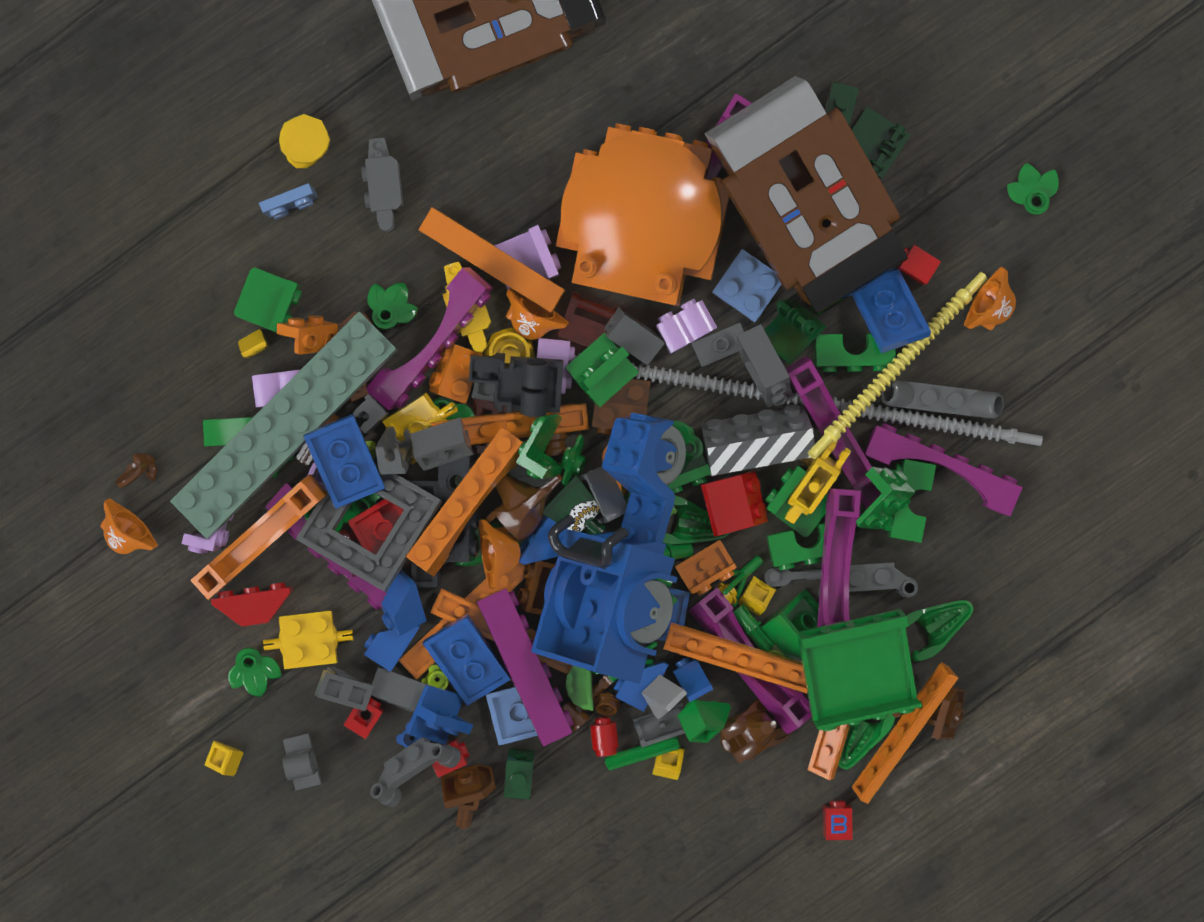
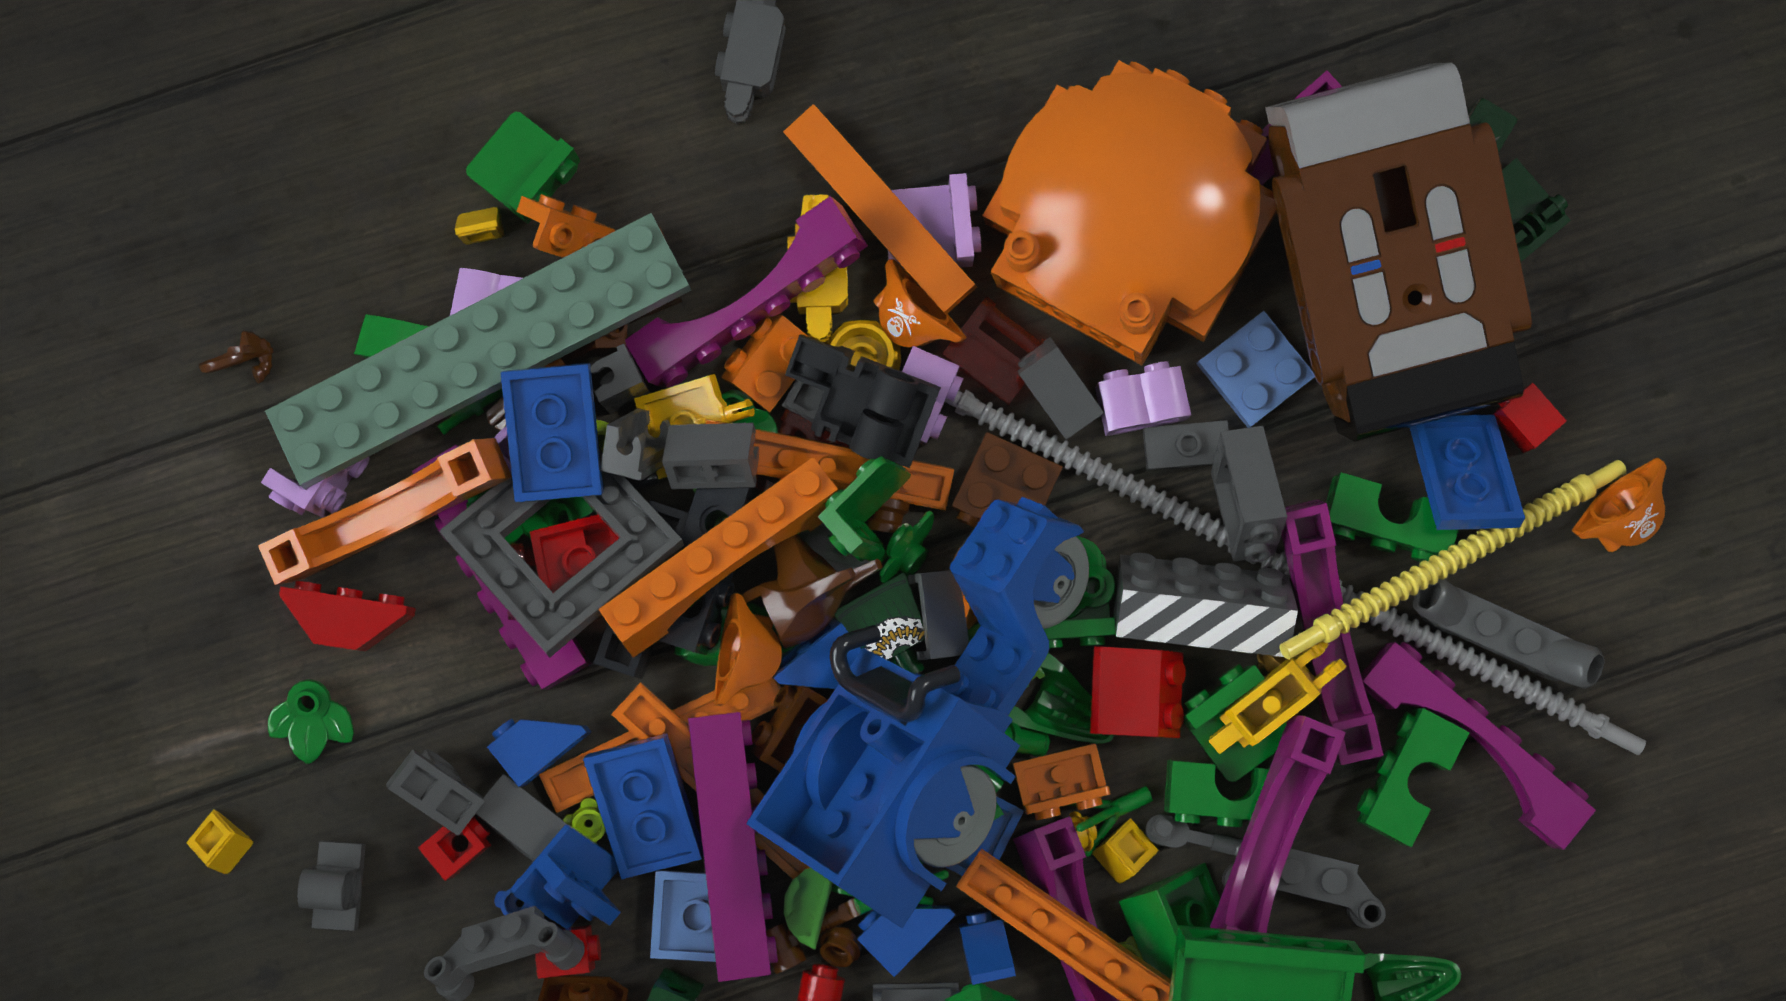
camera: 10 degrees right, 5 degrees down
orange hat [100,499,158,554] -> none
medium blue plate [259,183,318,220] -> none
yellow plate [263,611,354,669] -> none
green plate [367,283,418,330] -> none
blue slope [381,570,426,636] -> none
green bracket [564,333,639,407] -> none
light grey slope [642,675,687,720] -> none
green axle [733,604,774,652] -> none
dark green hinge [764,299,826,365] -> none
green bracket [856,467,915,529] -> none
green plate [1007,163,1059,215] -> none

